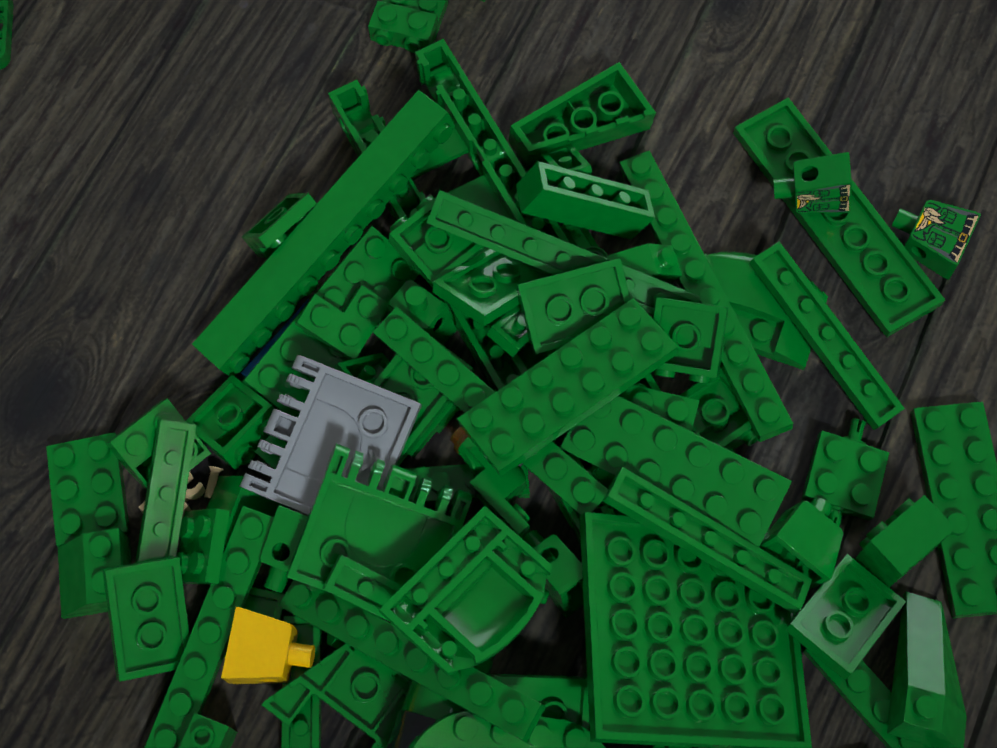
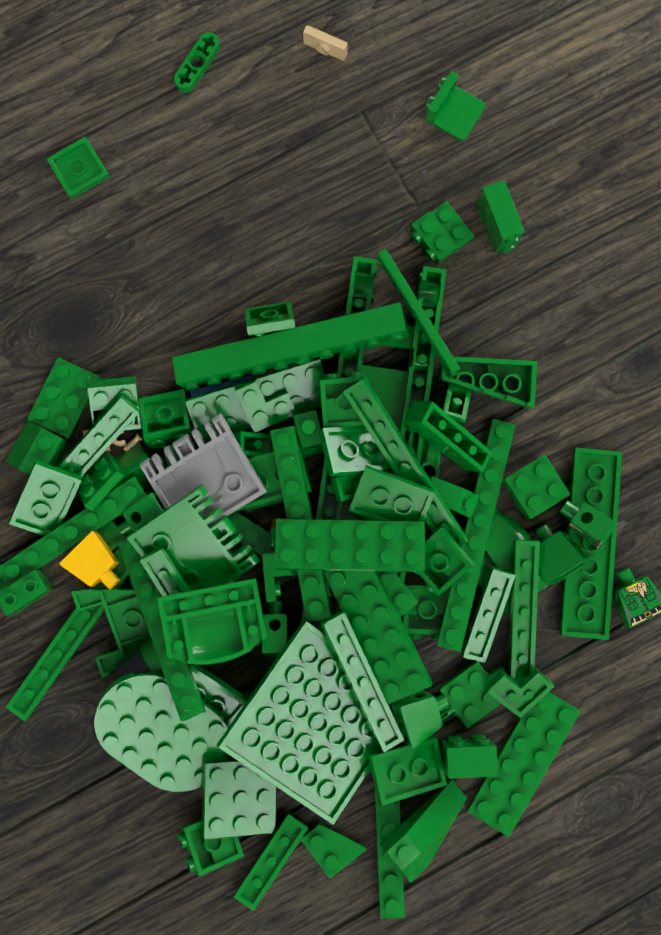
camera: 30 degrees right, 15 degrees up
none -> green tile [378,248,460,377]
none -> plate [461,566,516,663]
none -> green plate [485,668,555,718]
none -> green brick [502,455,571,521]
none -> green torso [536,525,592,585]

